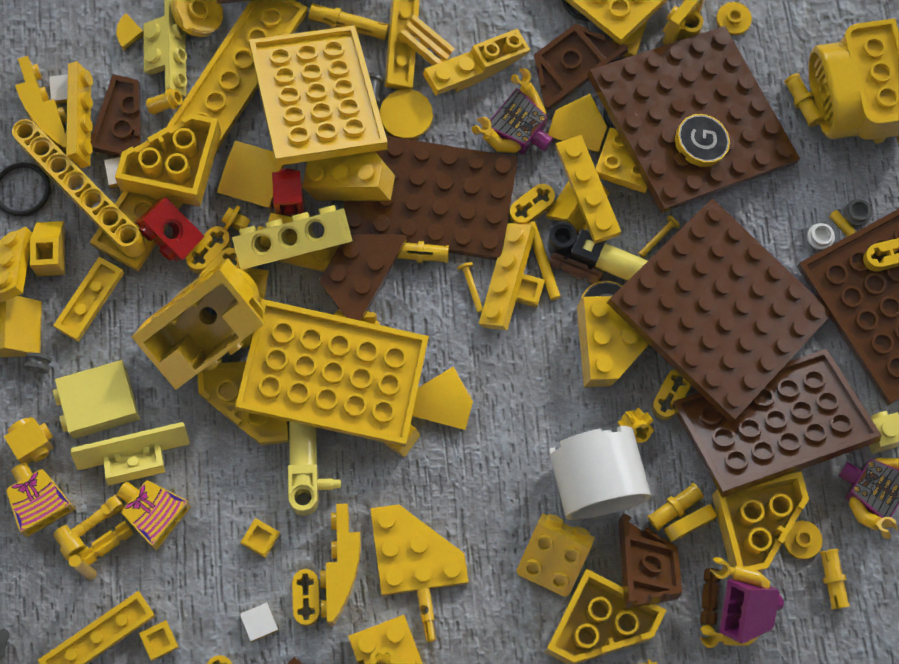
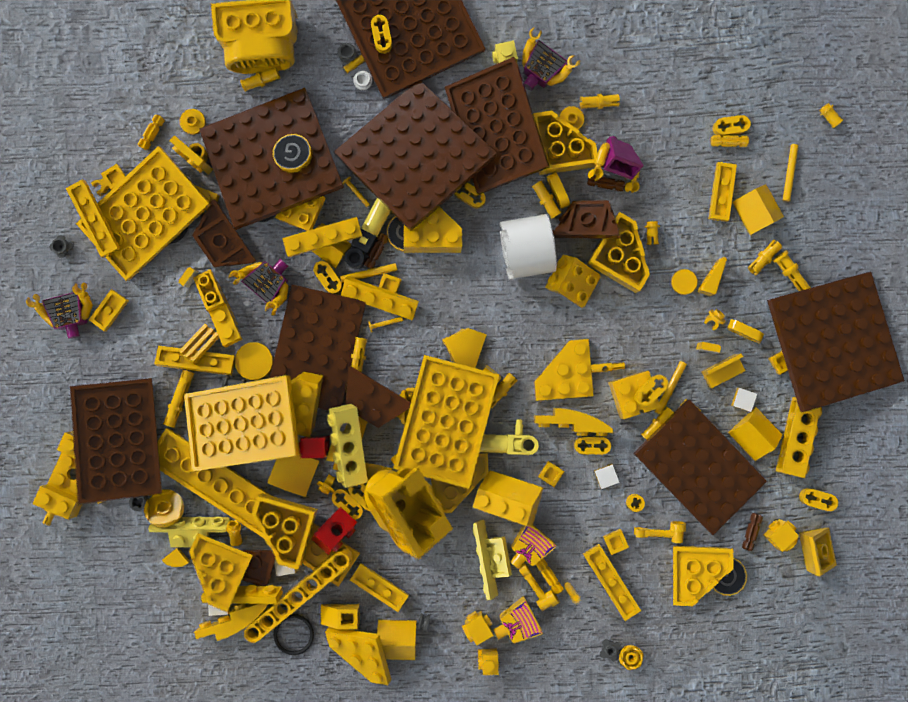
camera: 85 degrees left, 15 degrees up
light yellow brick [53,360,140,439] -> none
yellow slope [548,94,607,153] -> none
yellow gear [618,408,654,443] -> none
none -> yellow tile [178,267,200,288]
none -> yellow plate [189,533,253,612]
none -> yellow slope [473,470,544,526]
none -> yellow pin [491,373,518,409]

